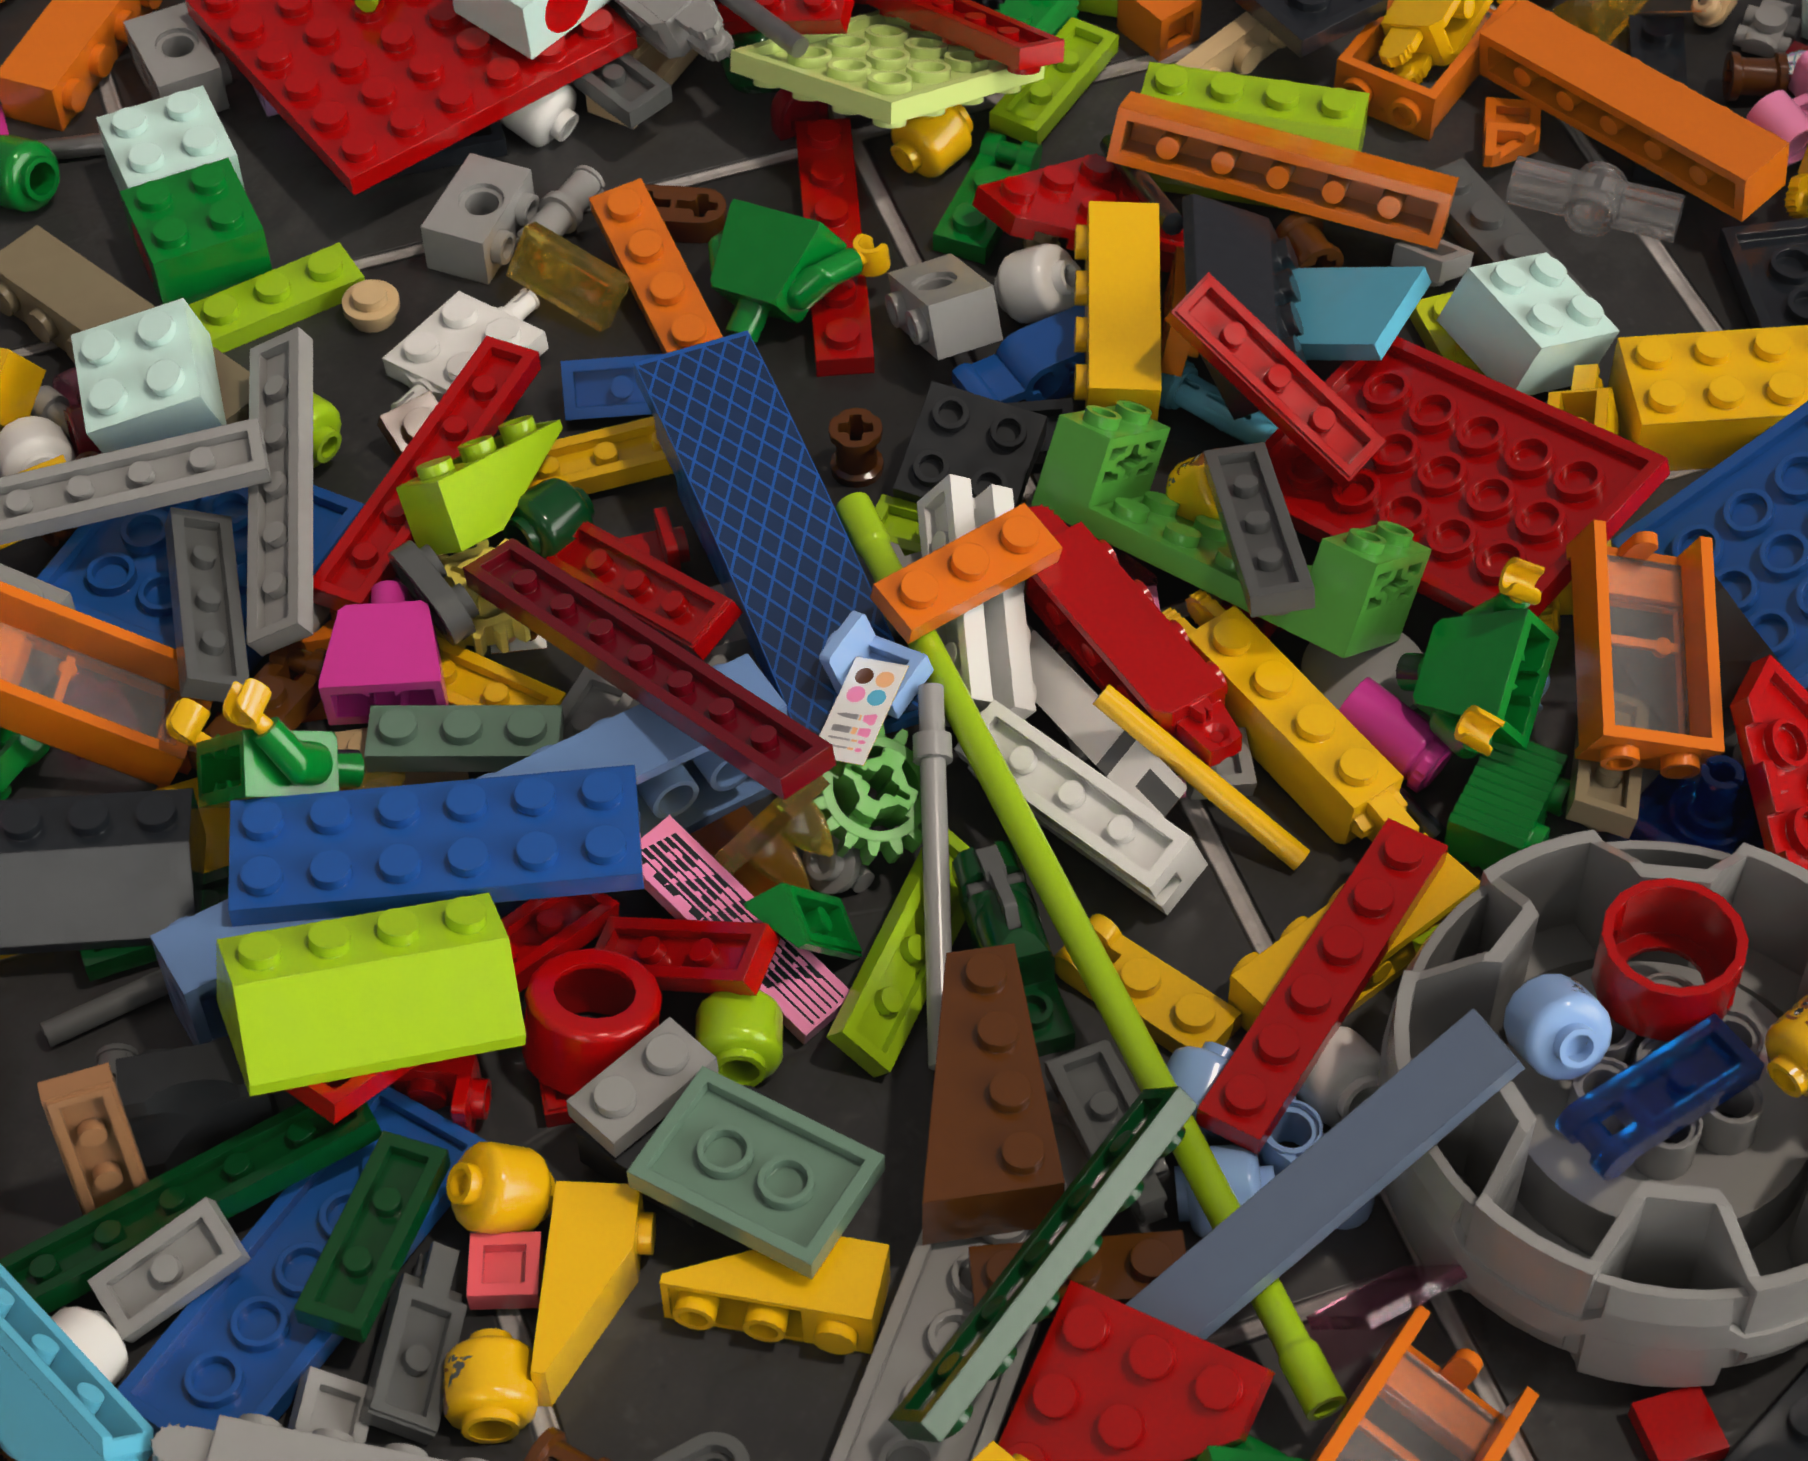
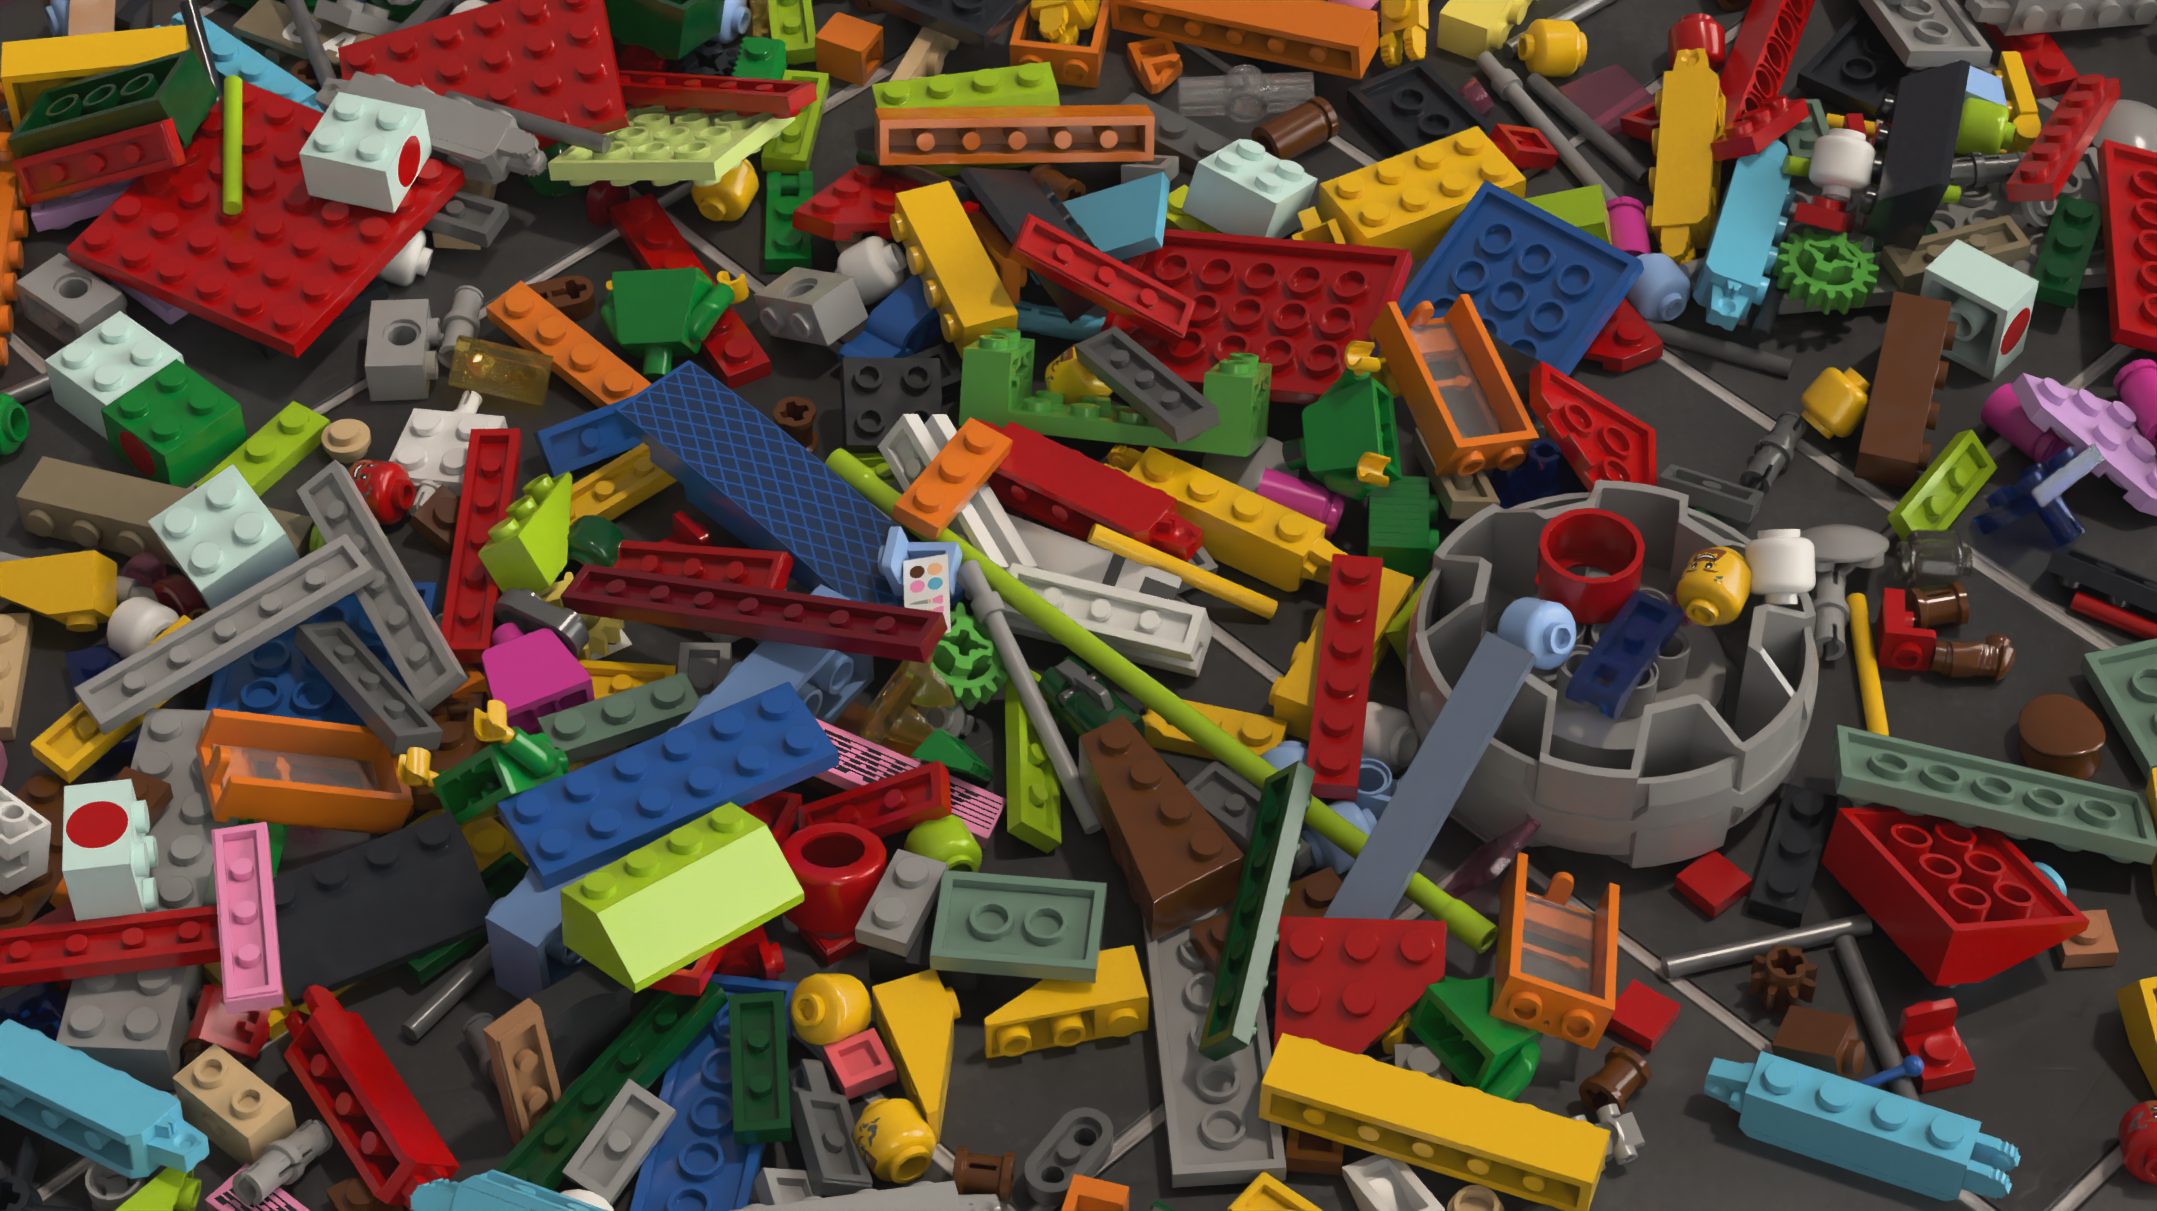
camera: 25 degrees left, 5 degrees down
none -> red head [347,460,415,526]
none -> reddish brown piece [1251,96,1339,160]

